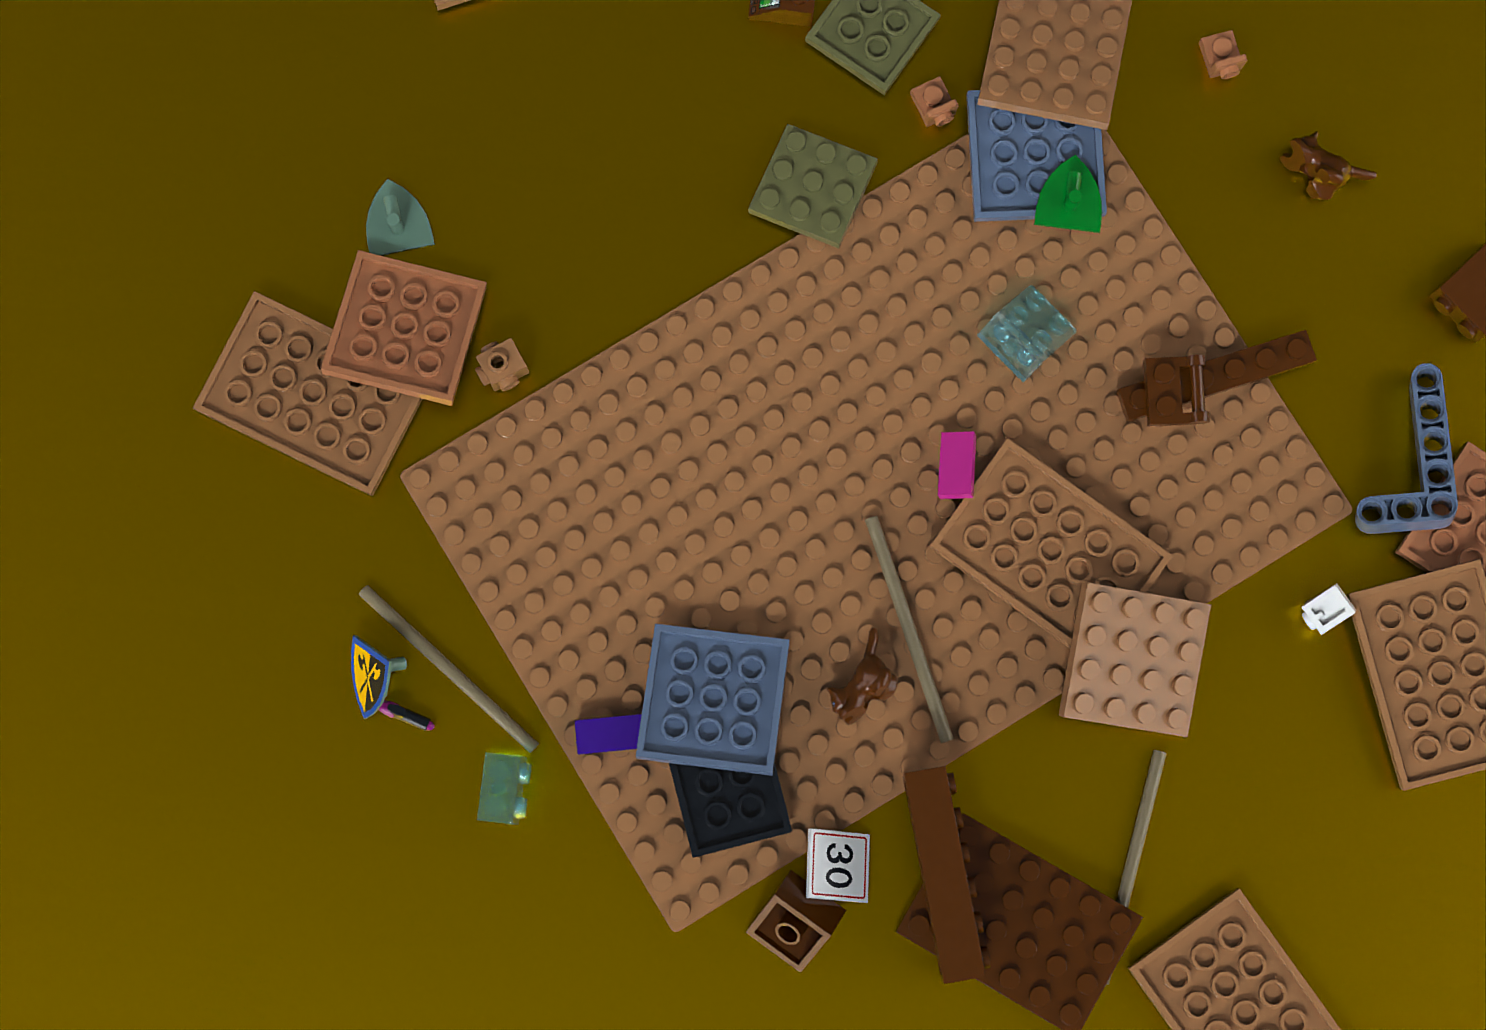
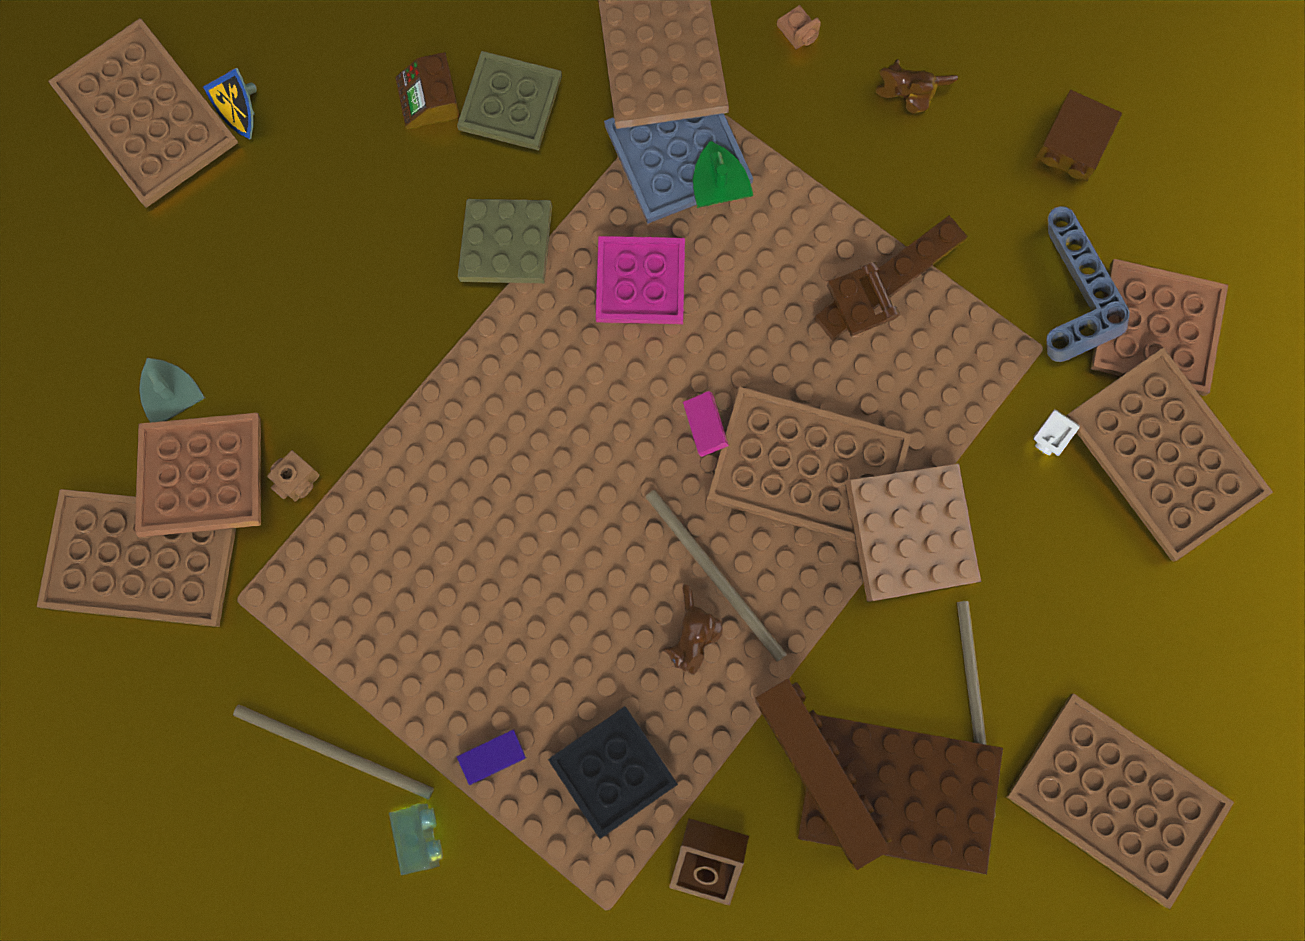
camera: 15 degrees left, 5 degrees down
shield [351,635,407,719] -> none
black piece [378,700,435,731] -> none
sand blue plate [636,624,790,776] -> none
white piece [806,828,870,903] -> none
nougat bracket [910,76,959,127] -> none
clear light blue bracket [977,285,1077,383] -> none
none -> dark pink plate [596,236,685,324]

